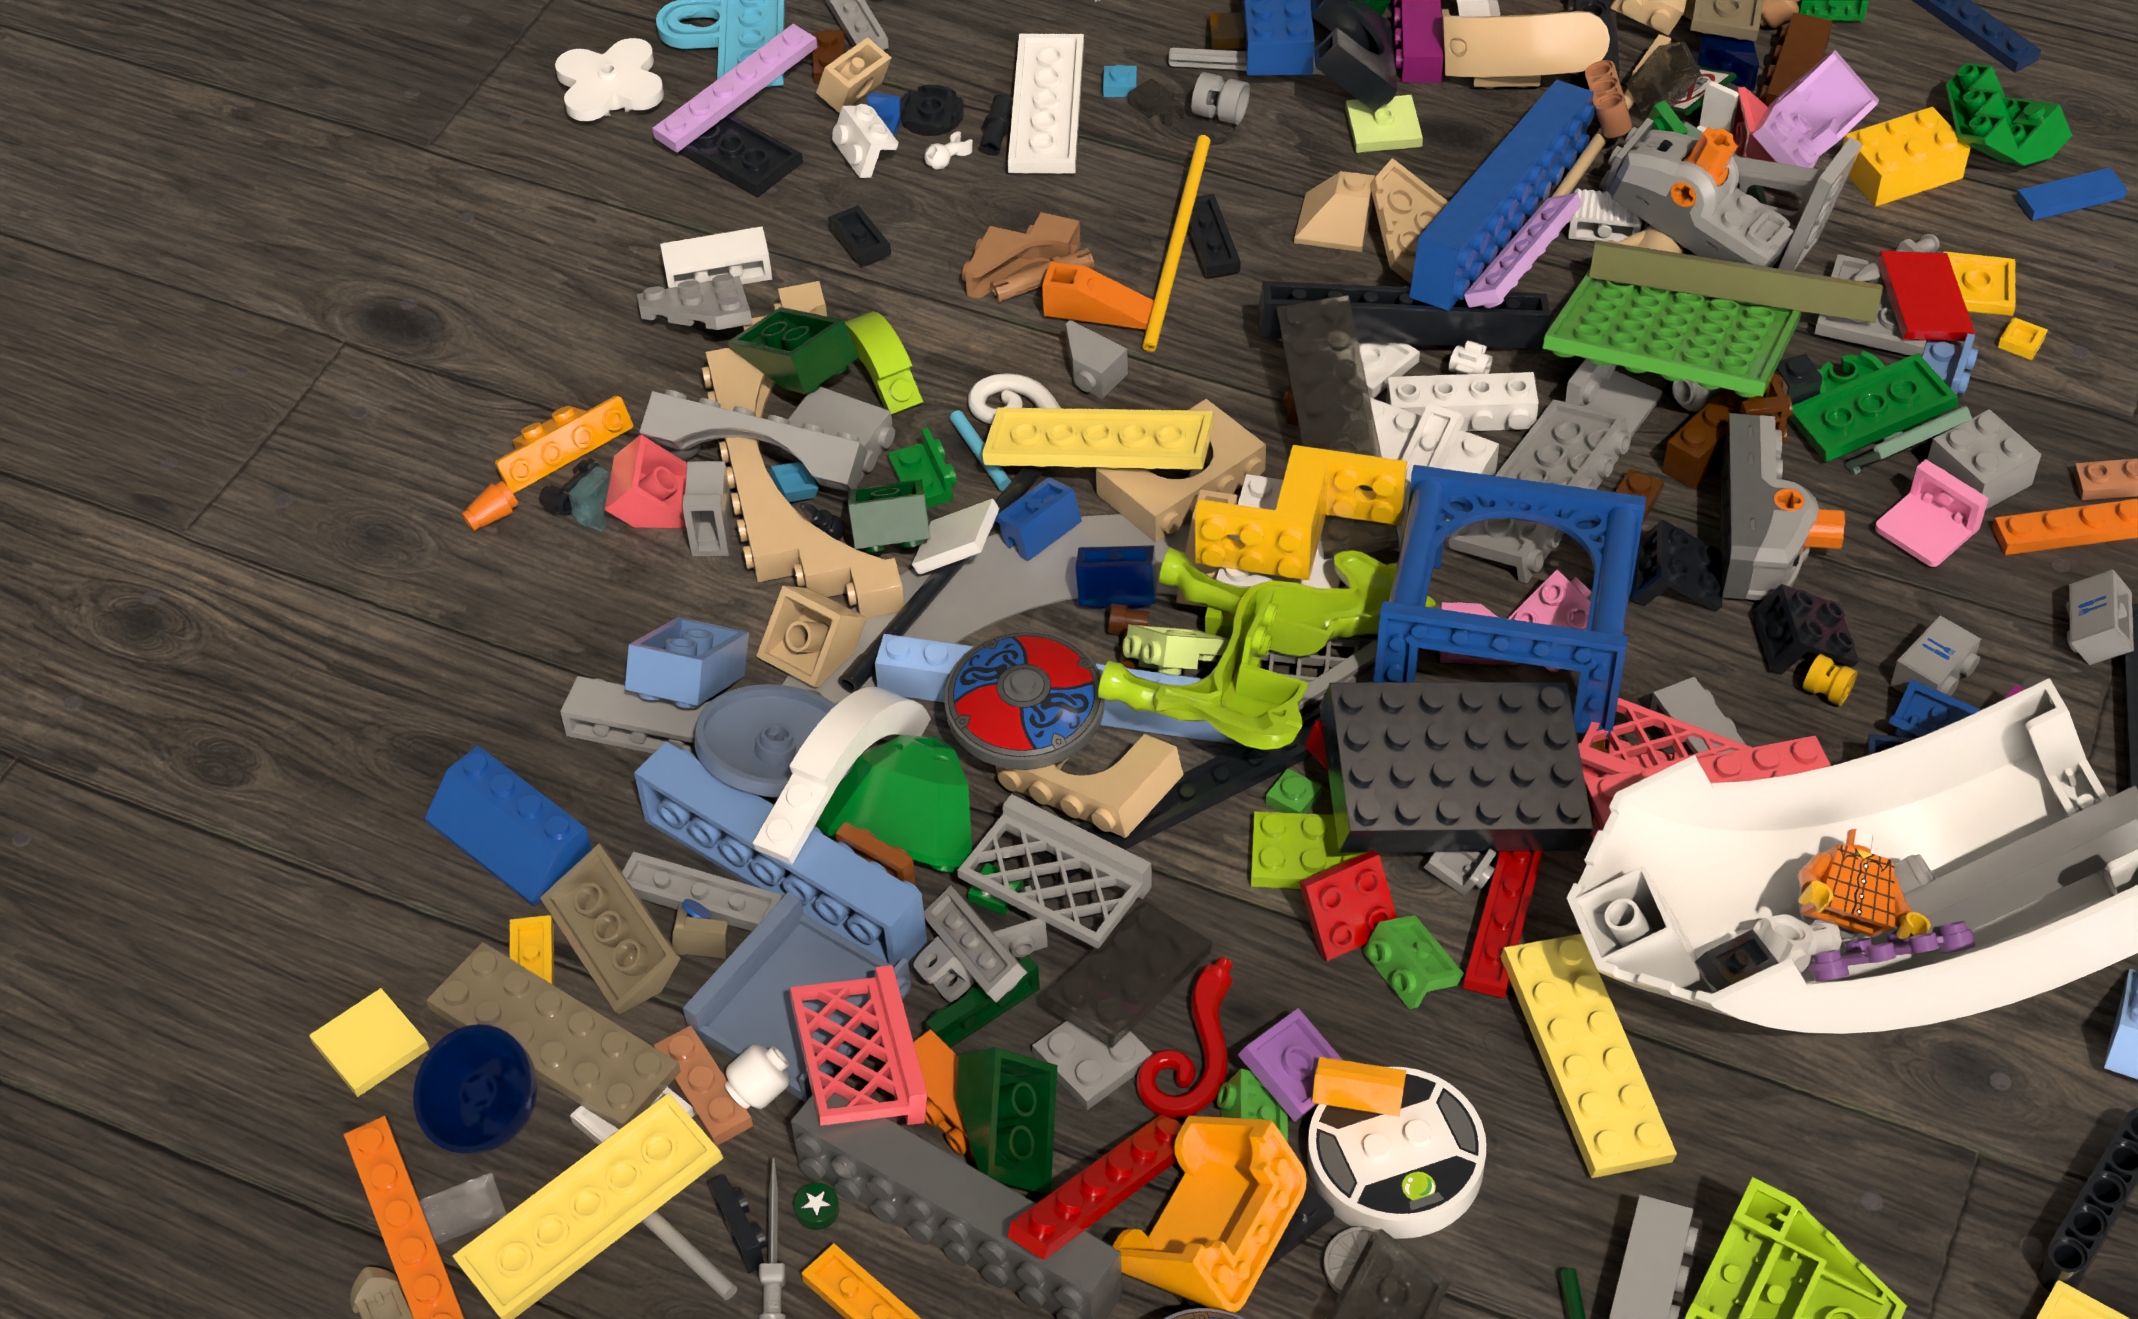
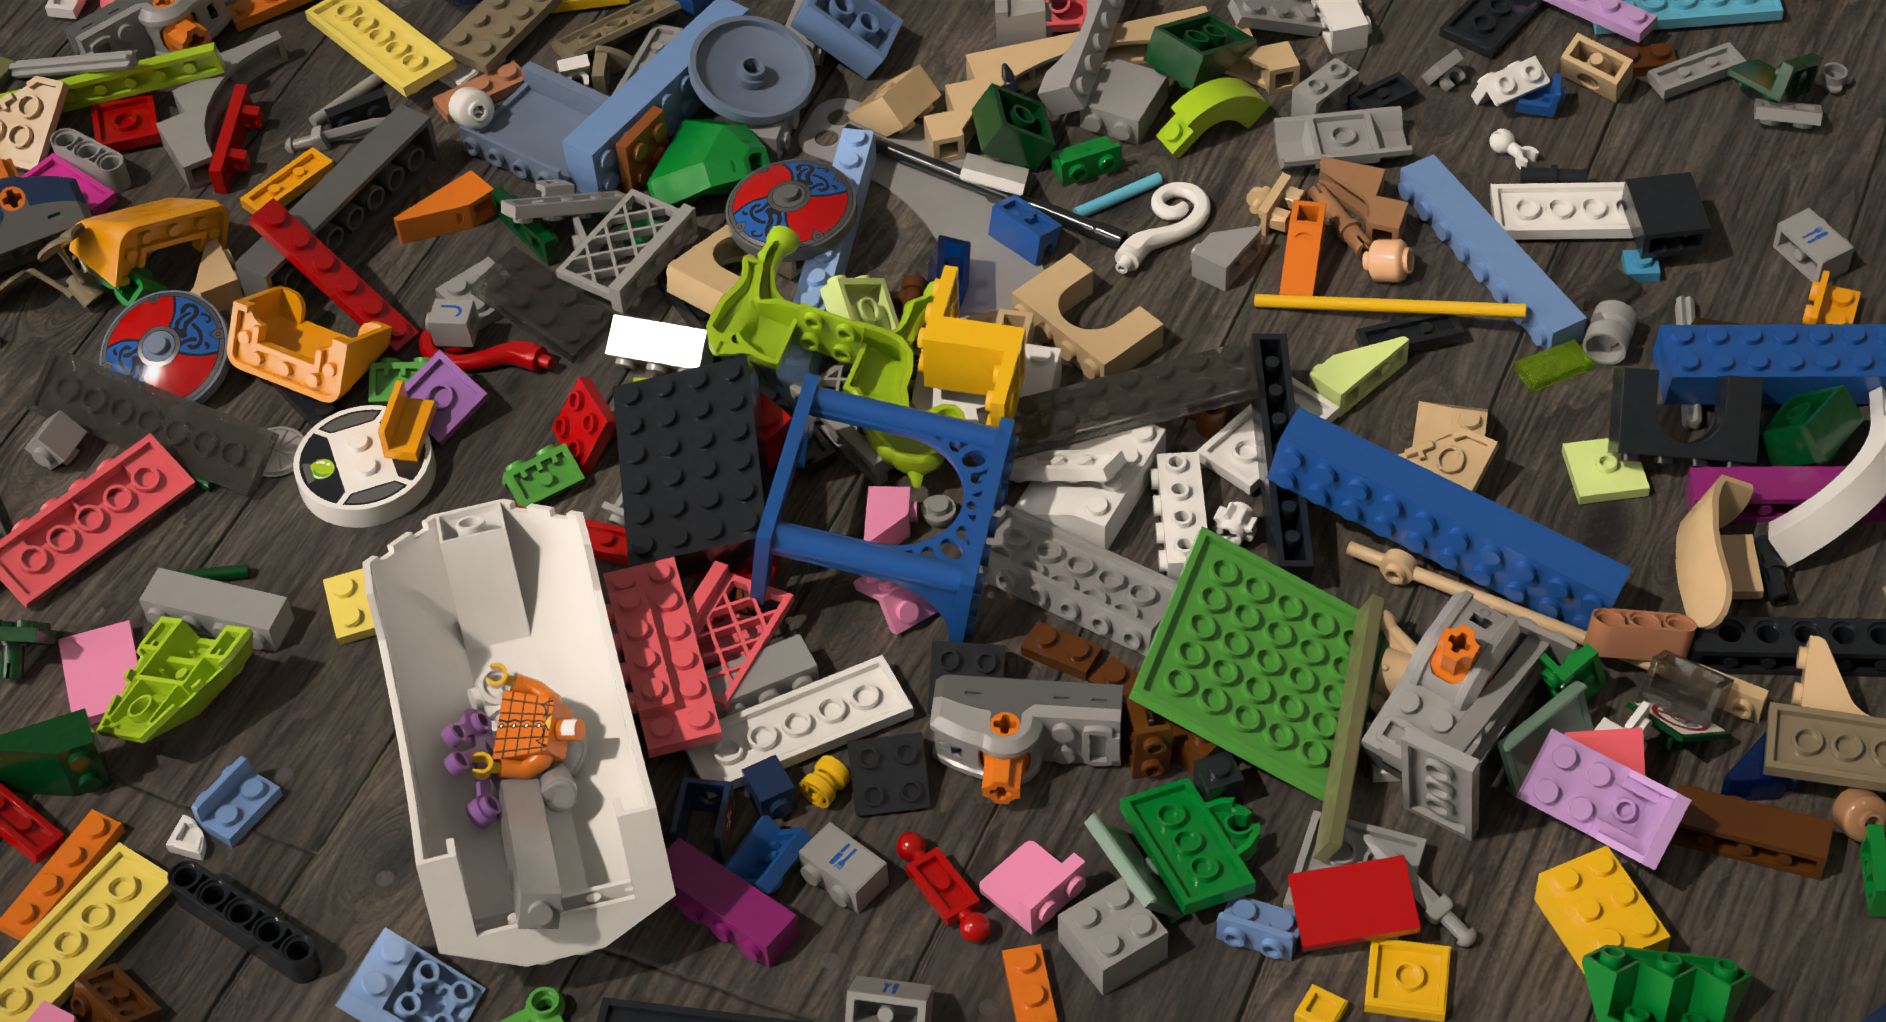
camera: 90 degrees right, 0 degrees up
blue piece [682,899,712,919] -> none
white arch [753,686,931,865] -> none
coral fence [790,965,927,1126] -> none
black tile [901,85,964,136] -> none
dark green slope [956,1047,1058,1196] -> none
light yellow plate [982,407,1214,470] -> none
lavender plate [1464,192,1582,308] -> none
black plate [1695,929,1779,991] -> none
none -> white tile [166,815,206,861]
none -> medium blue bracket [191,756,283,848]
none -> light grey brick [425,299,481,347]
none -> white tile [557,54,590,87]
none -> brick [605,315,714,374]
none -> white plate [684,655,914,799]
none -> dark blue brick [741,754,798,820]
none -> red plate [896,831,991,943]
none -> light grey plate [921,495,956,528]
none -> tan hips [1246,173,1305,237]
none -> light grey piece [1274,106,1413,170]
none -> light grey brick [1291,58,1359,116]
none -> yellowish green slope [1308,336,1409,418]
none -> light nougat head [1363,239,1414,283]
none -> medium blue brick [1398,154,1587,356]
none -> light grey tile [1421,48,1465,92]
none -> clear neon green tile [1514,339,1592,392]
none -> black brick [1621,172,1711,259]

